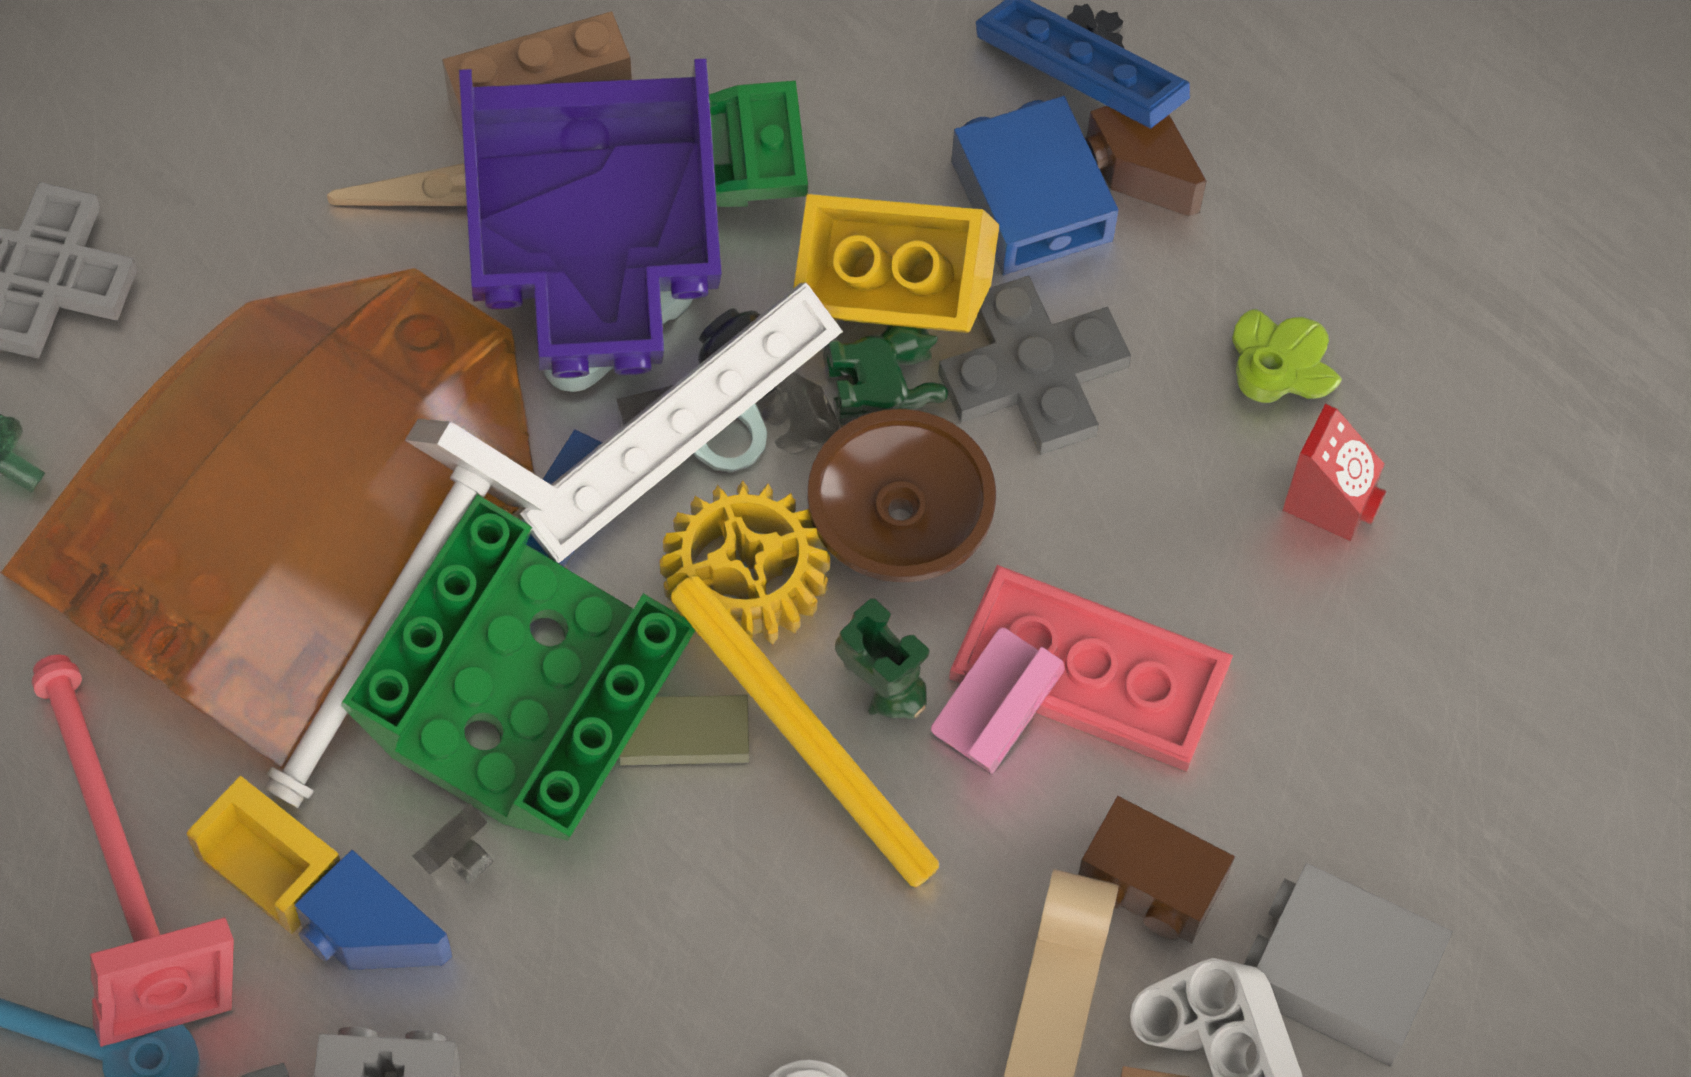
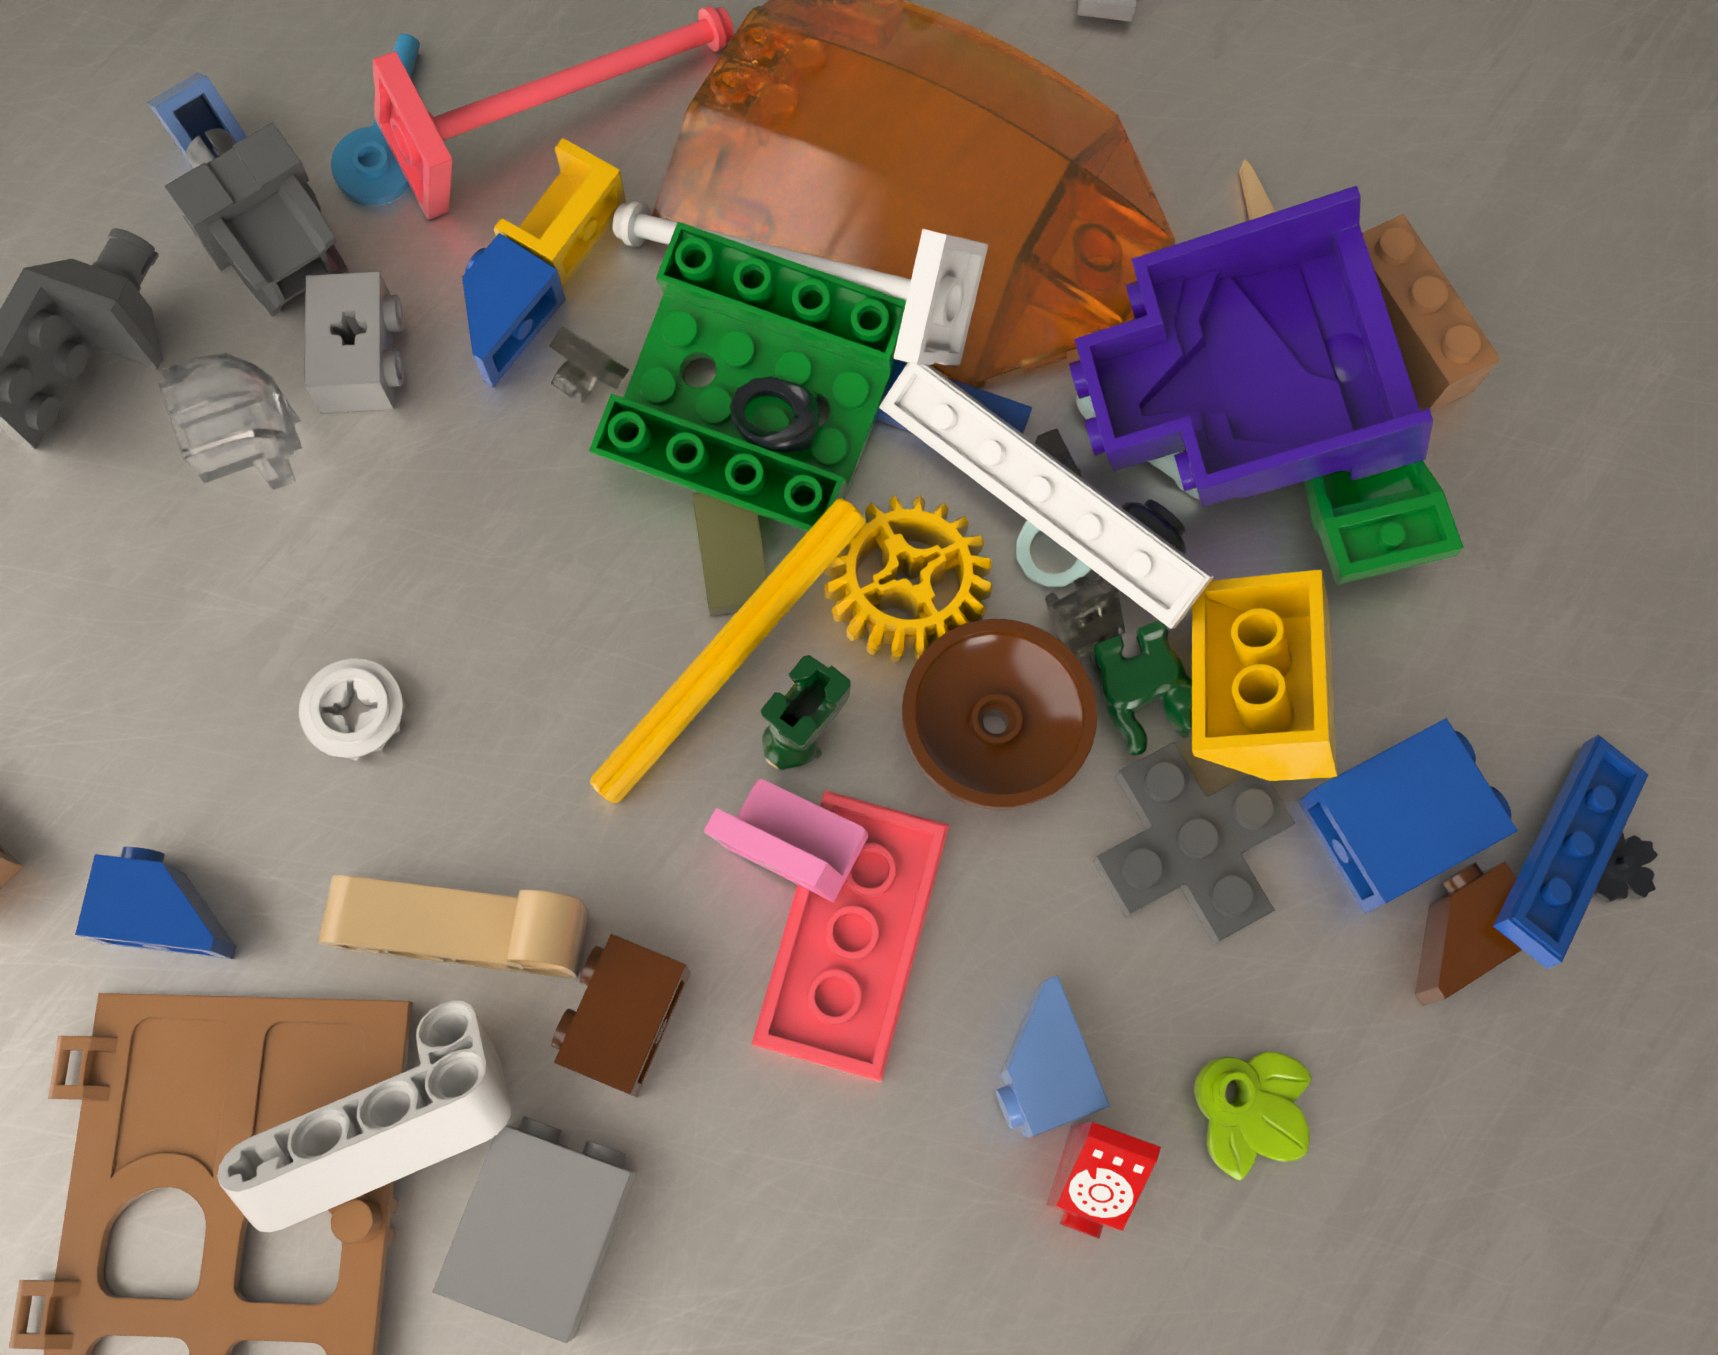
camera: 80 degrees right, 10 degrees up
none -> black piece [730,377,819,452]
none -> medium blue slope [996,975,1110,1138]

